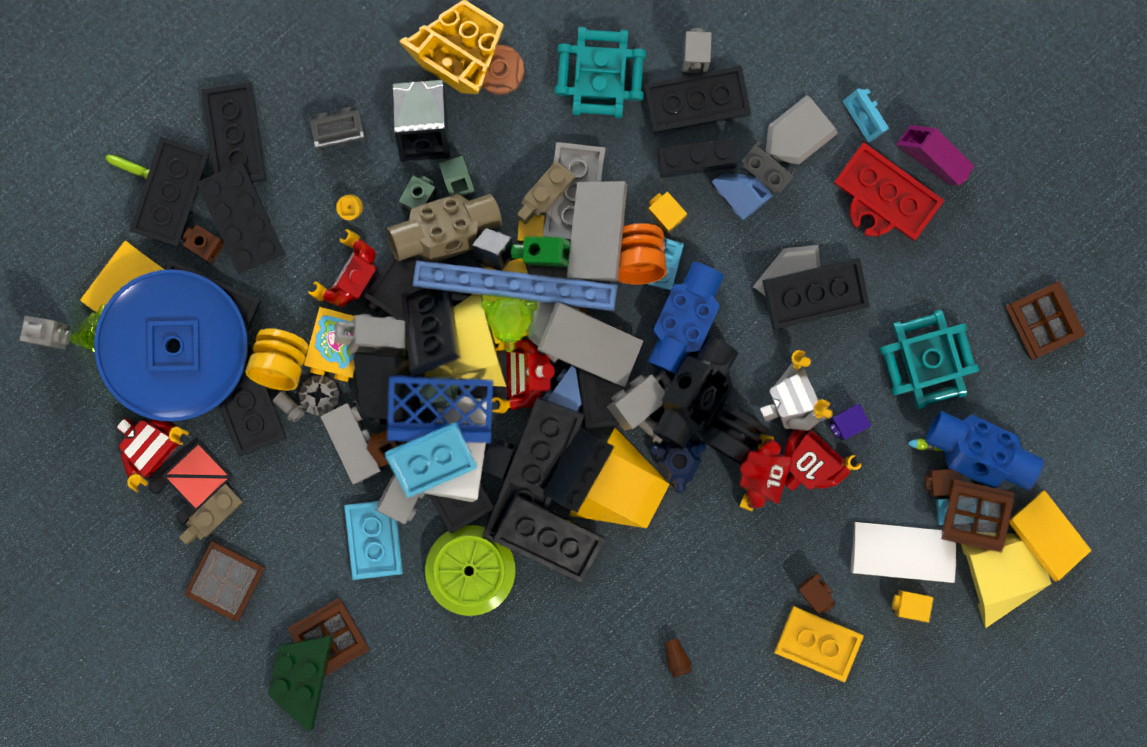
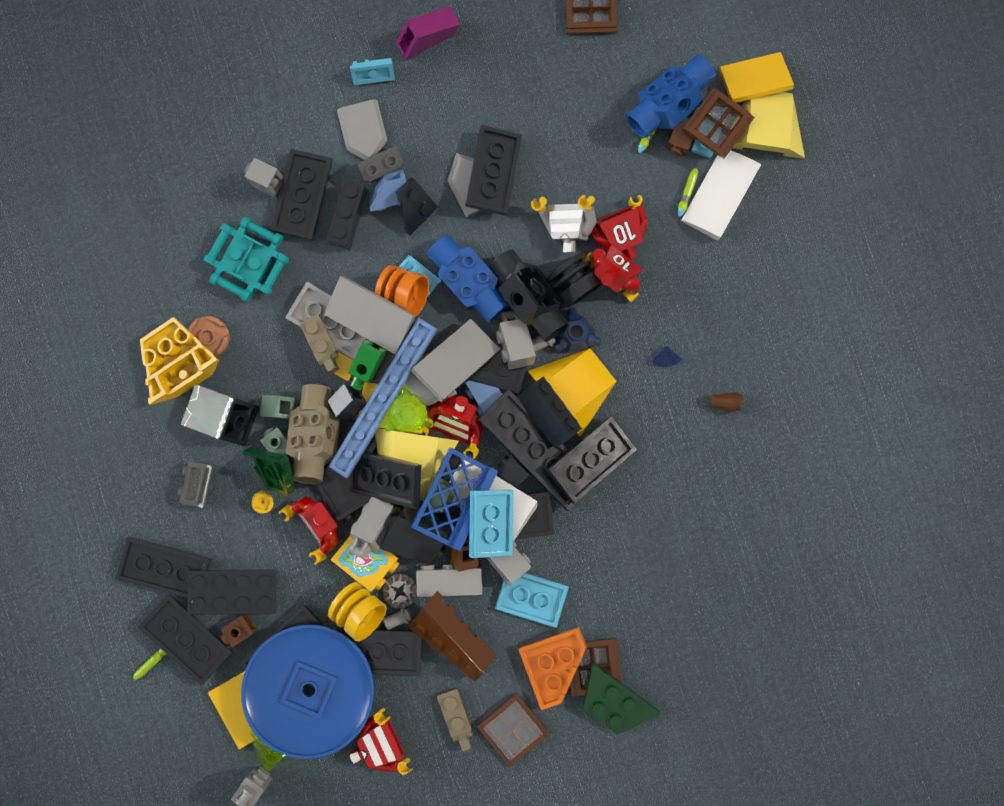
camera: 65 degrees left, 0 degrees up
coral flag [149,441,233,523] -> none
lime piece [425,525,515,616] -> none
yellow brick [648,192,687,234] -> none
yellow tile [774,606,864,682] -> none
reddish brown brick [796,572,836,613] -> none
dark purple brick [829,404,871,441] -> none
red plate [833,142,945,242] -> none
teal brick [879,310,980,410] -> none
yellow brick [892,590,933,622] -> none
none -> dark green wing [242,447,295,495]
none -> black wing [396,177,438,236]
none -> reddish brown wedge [408,591,496,682]
none -> orange plate [518,627,587,710]
none -> clear blue tile [652,346,682,367]
none -> lime piece [678,168,698,217]

